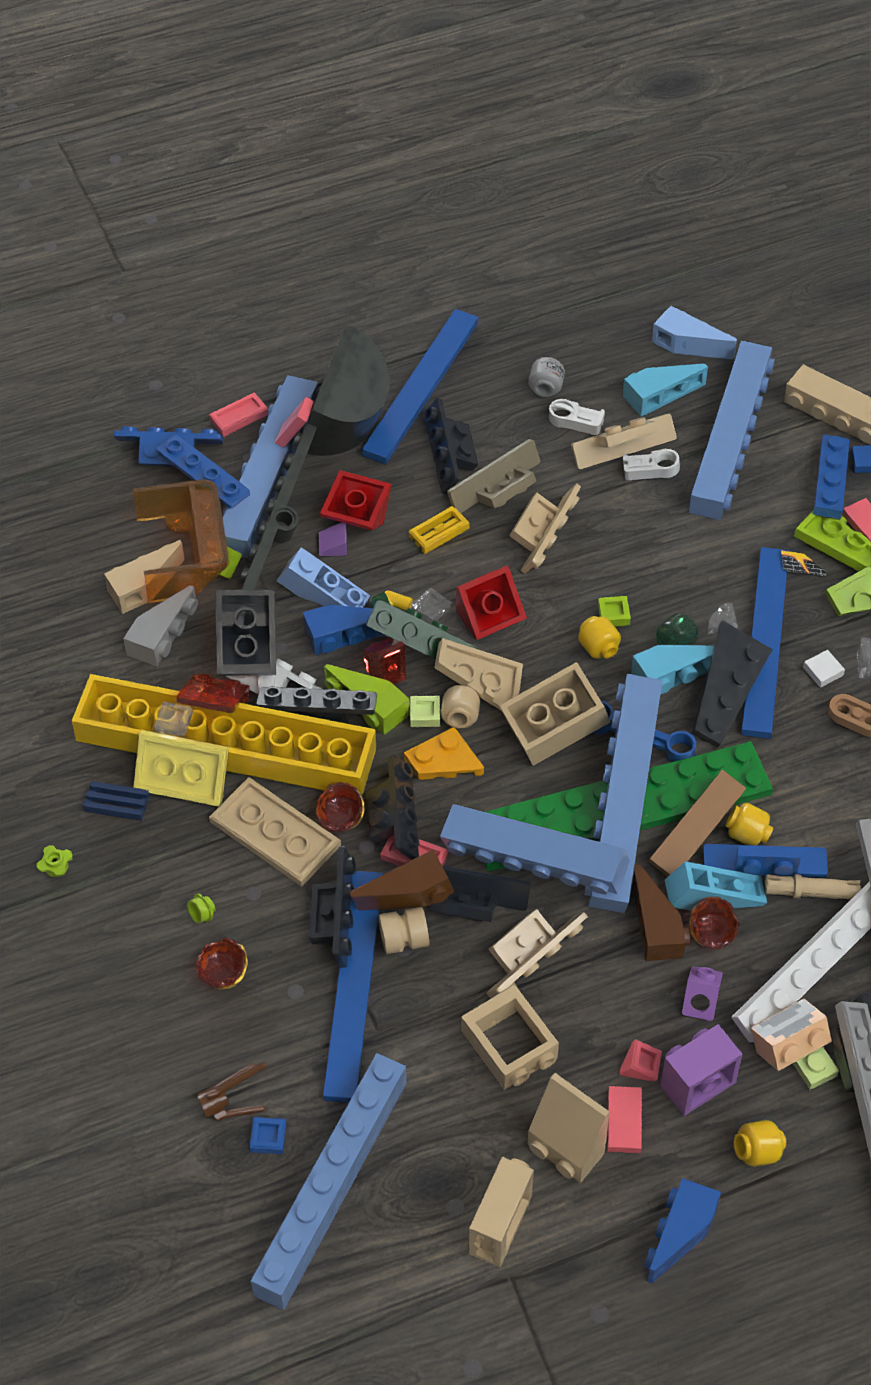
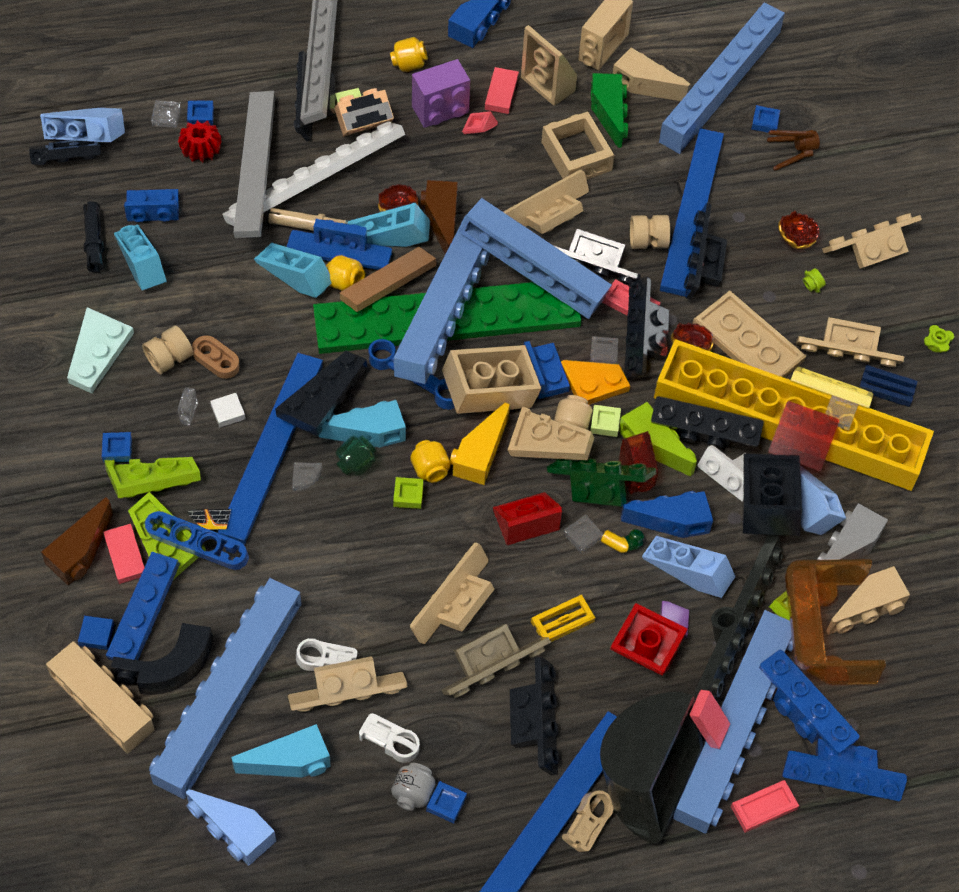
camera: 175 degrees left, 5 degrees up
reddish brown slope [349,850,455,911] -> none
medium lavender bracket [682,966,723,1021] -> none
none -> black arch [111,623,213,695]
none -> blue beam [145,511,249,570]
none -> medium azure slope [254,243,331,298]
none -> blue plate [426,781,467,824]
none -> yellow slope [450,403,510,485]
none -> blue bracket [524,341,570,399]
none -> tan piece [562,791,614,852]
none -> clear tile [590,336,618,364]
none -> green slope [591,73,628,148]
none -> tan slope [613,48,690,101]
none -> tan bracket [796,317,904,367]
none -> light blue slope [800,465,846,535]
none -> tan bracket [822,213,922,268]

